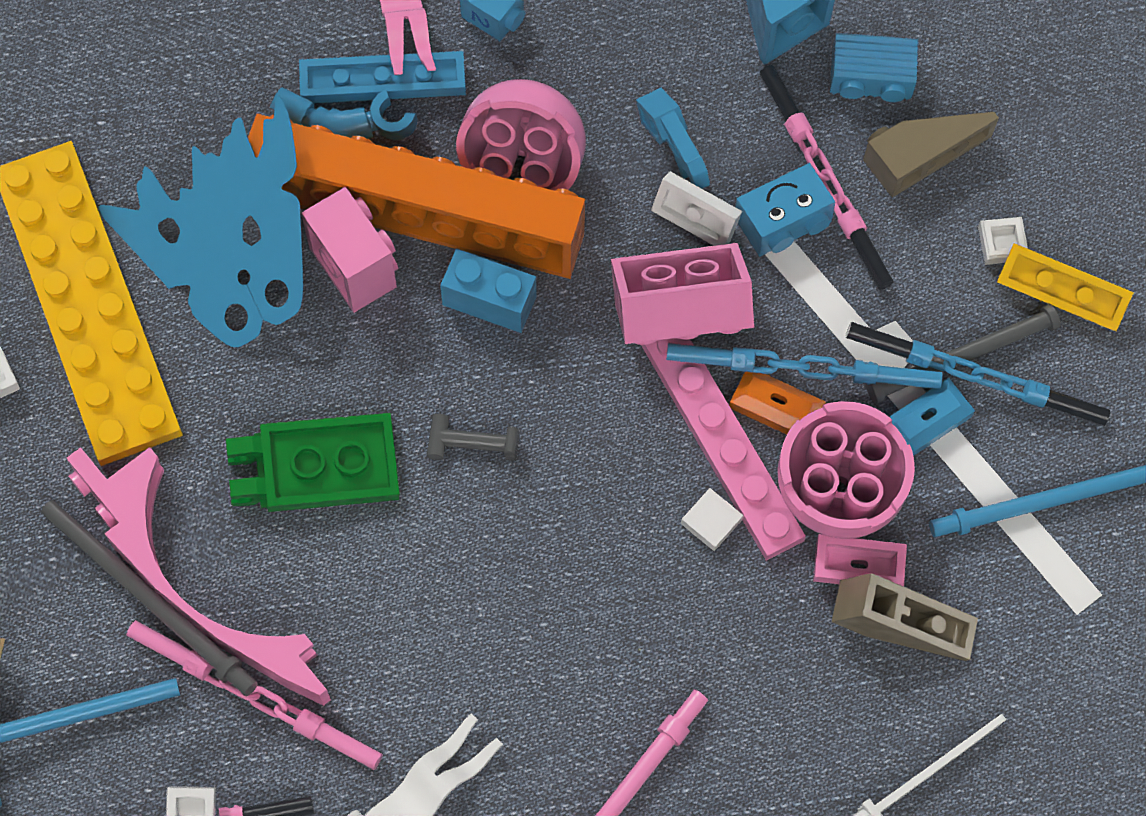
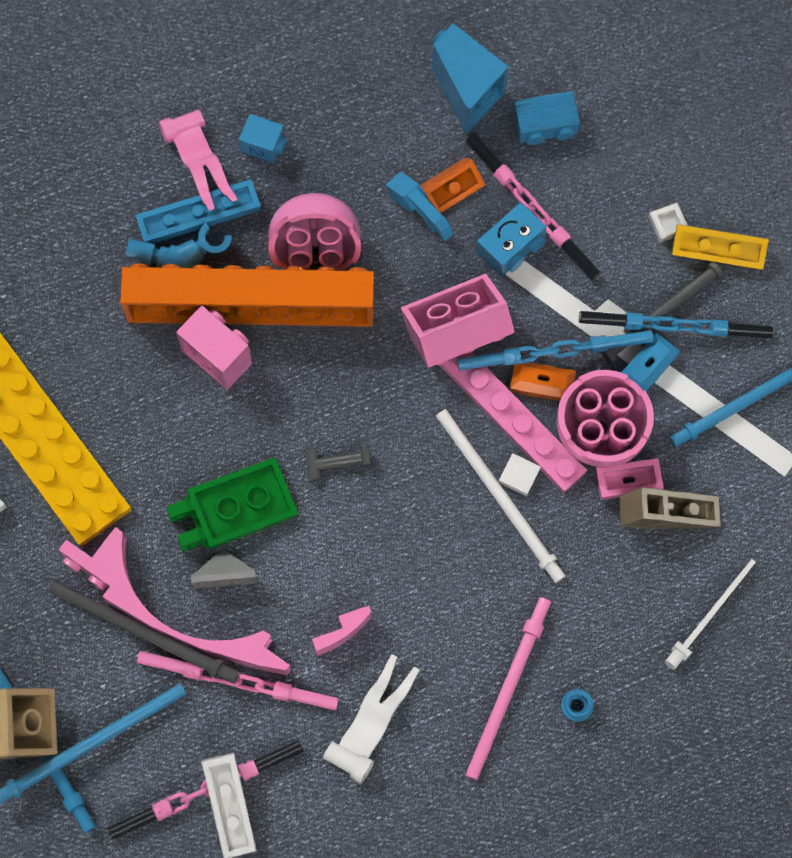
camera: 15 degrees left, 5 degrees up
dark azure piece [98,96,303,347] -> none
dark azure brick [440,248,537,333] -> none
white plate [651,172,743,246] -> none
dark tan slope [863,112,999,198] -> none
none -> light grey slope [191,549,257,589]
none -> bright pink slope [312,606,371,656]
none -> orange slope [420,158,486,214]
none -> white bar [436,409,566,584]

